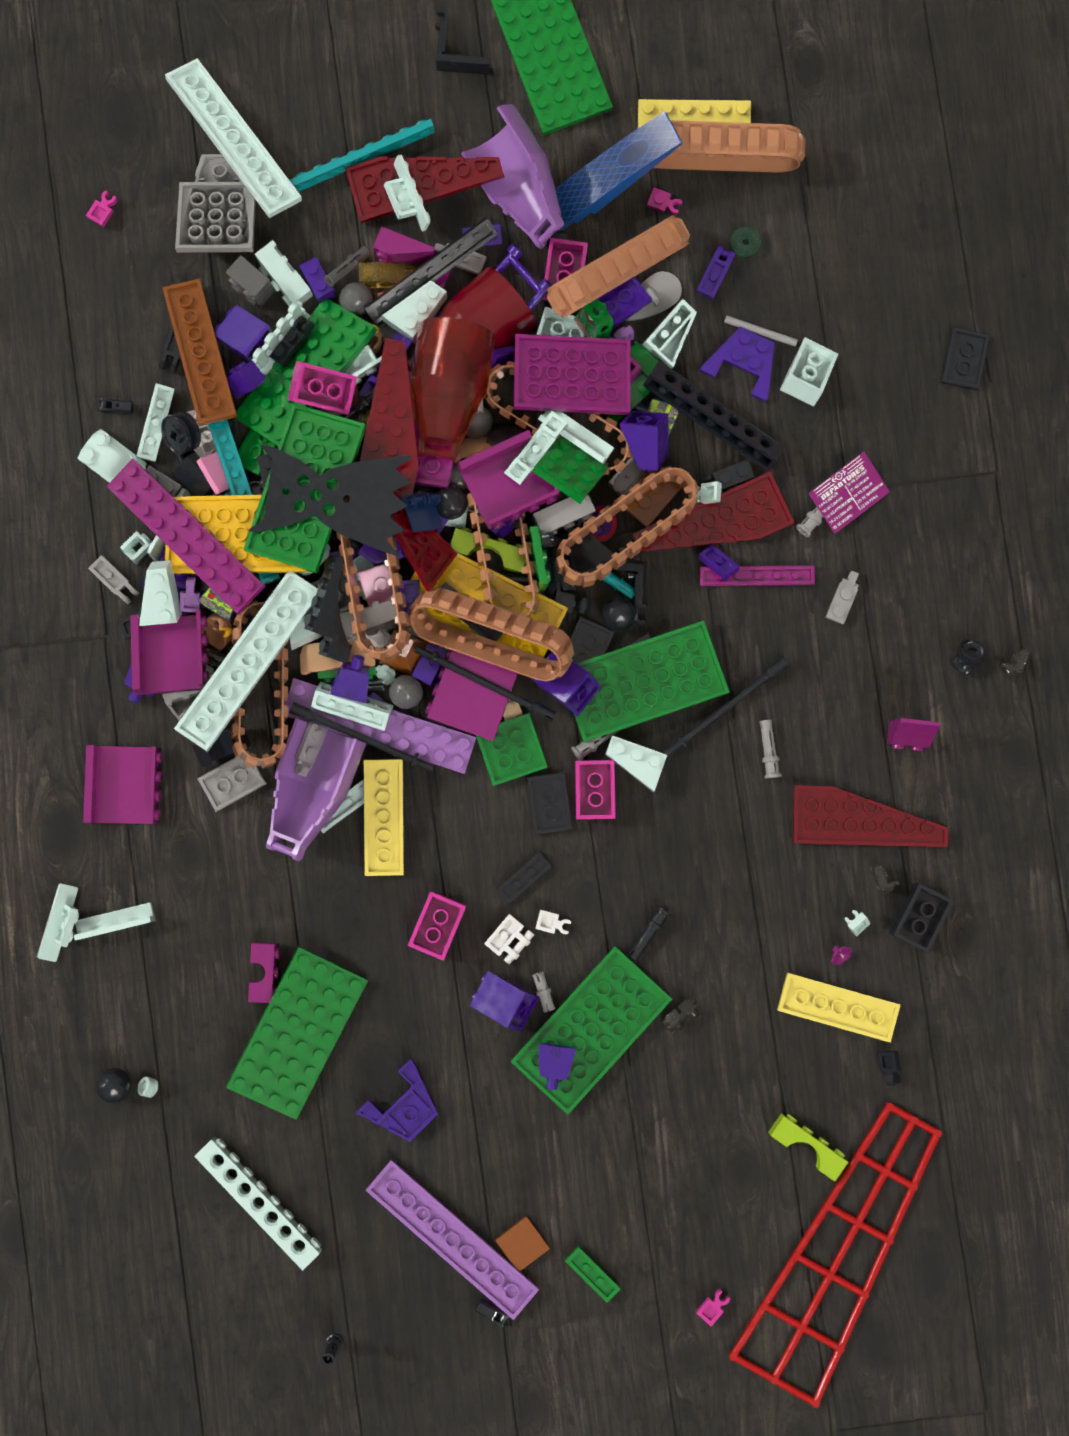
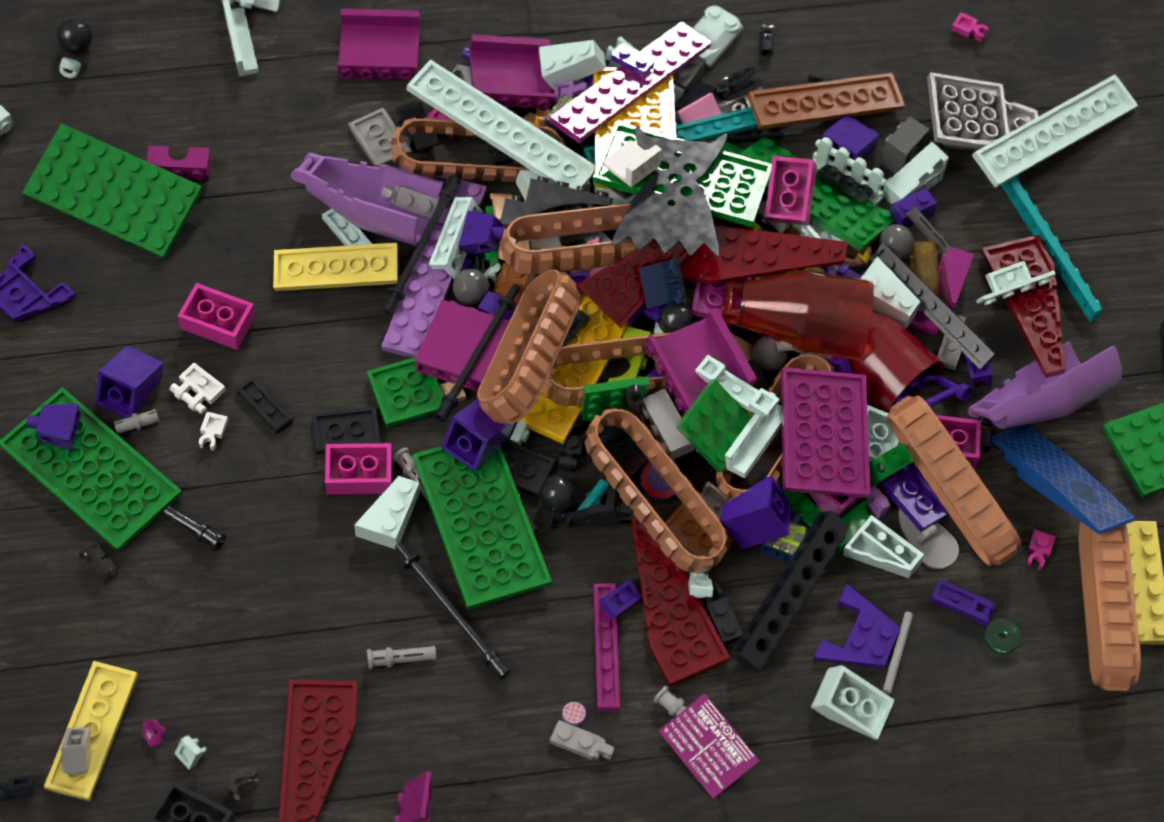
camera: 85 degrees right, 25 degrees down
light grey hinge [88,555,139,605] -> none
light aqua plate [136,383,175,462] -> none
dark purple brick [226,360,266,398] -> none
none -> light grey slope [61,727,91,775]
none -> tile [562,702,585,726]
none -> white bracket [602,140,662,187]
none -> plate [610,43,655,77]

